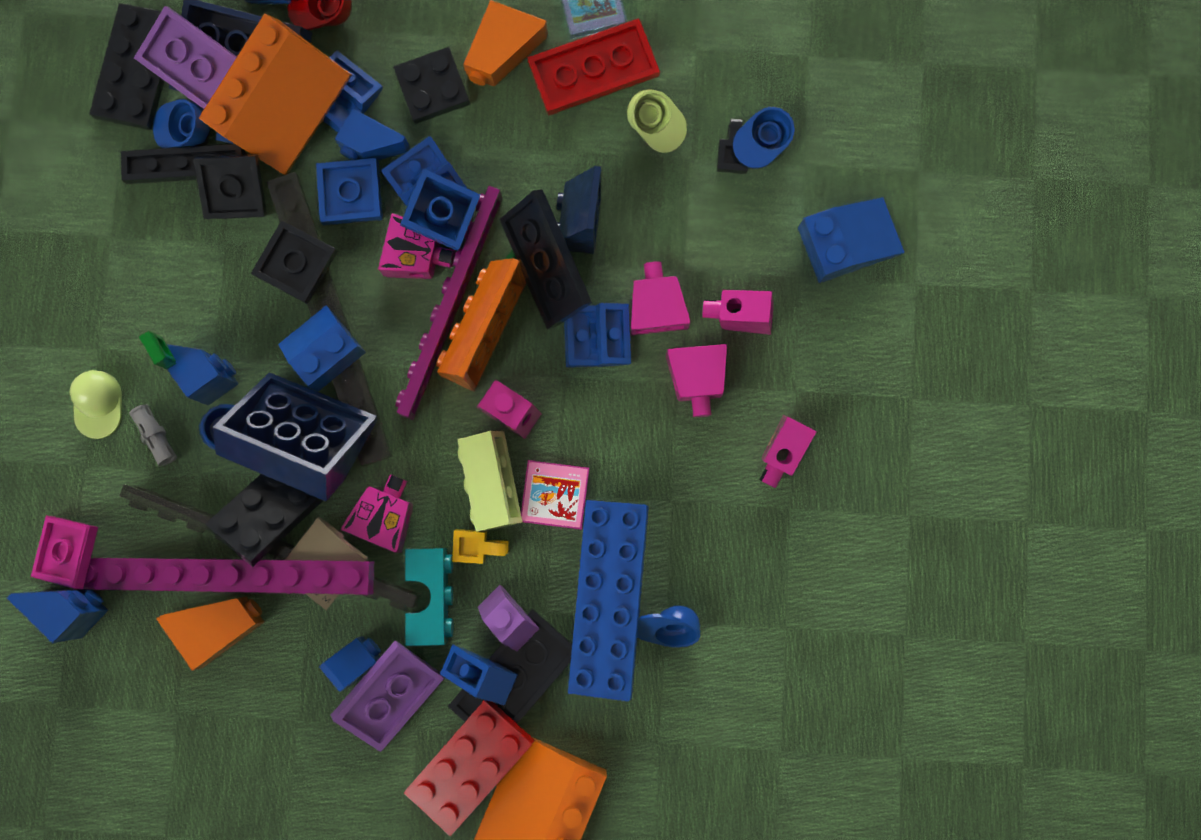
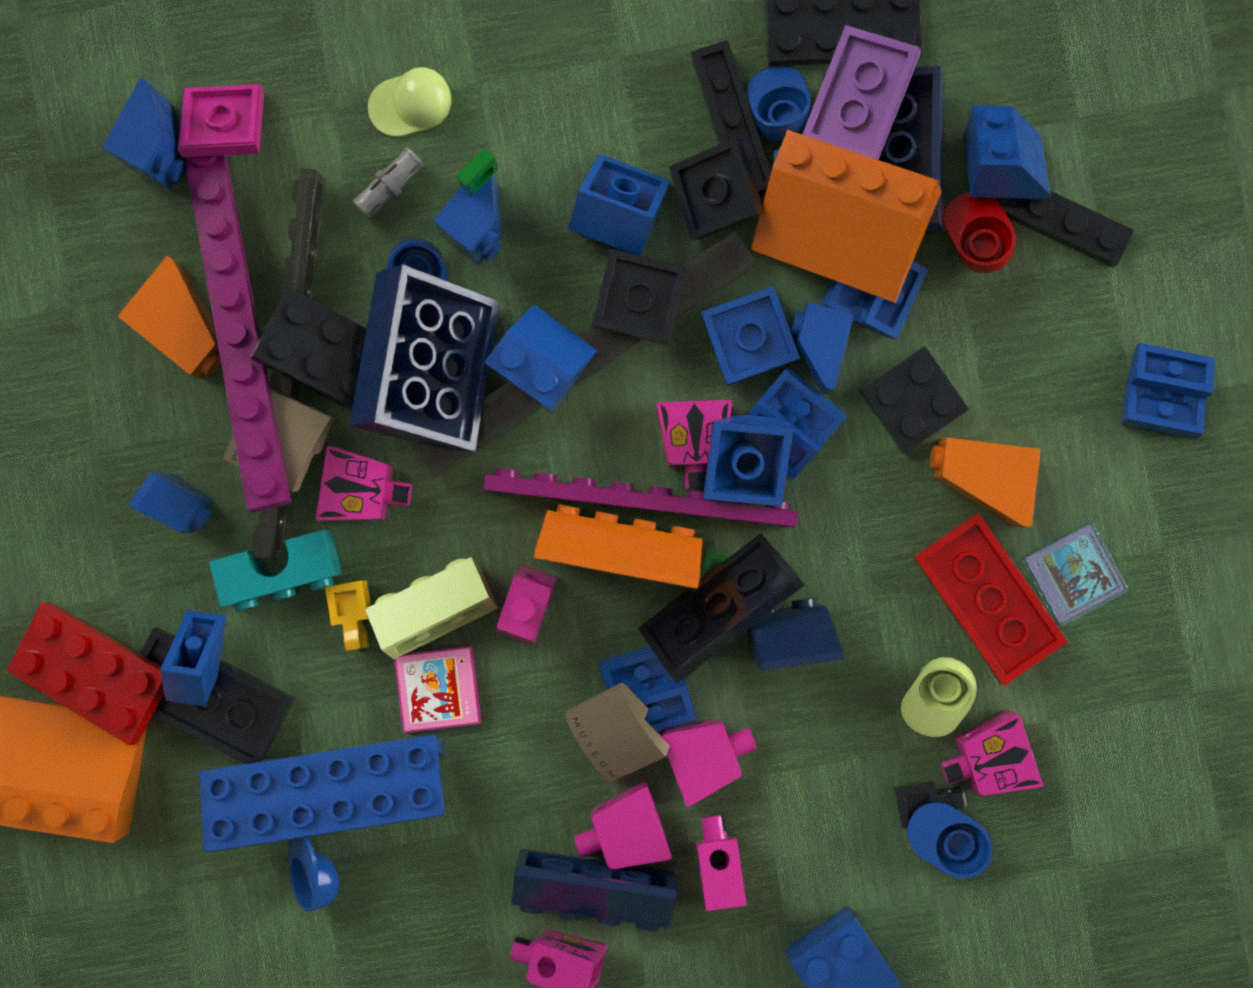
camera: 70 degrees right, 5 degrees up
medium lavender plate [331,640,444,752] -> none
medium lavender slope [478,585,539,651] -> none
none -> dark blue slope [511,849,677,931]
none -> dark tan slope [565,682,670,783]
none -> blue slope [568,154,671,256]
none -> dark pink torso [940,709,1043,796]

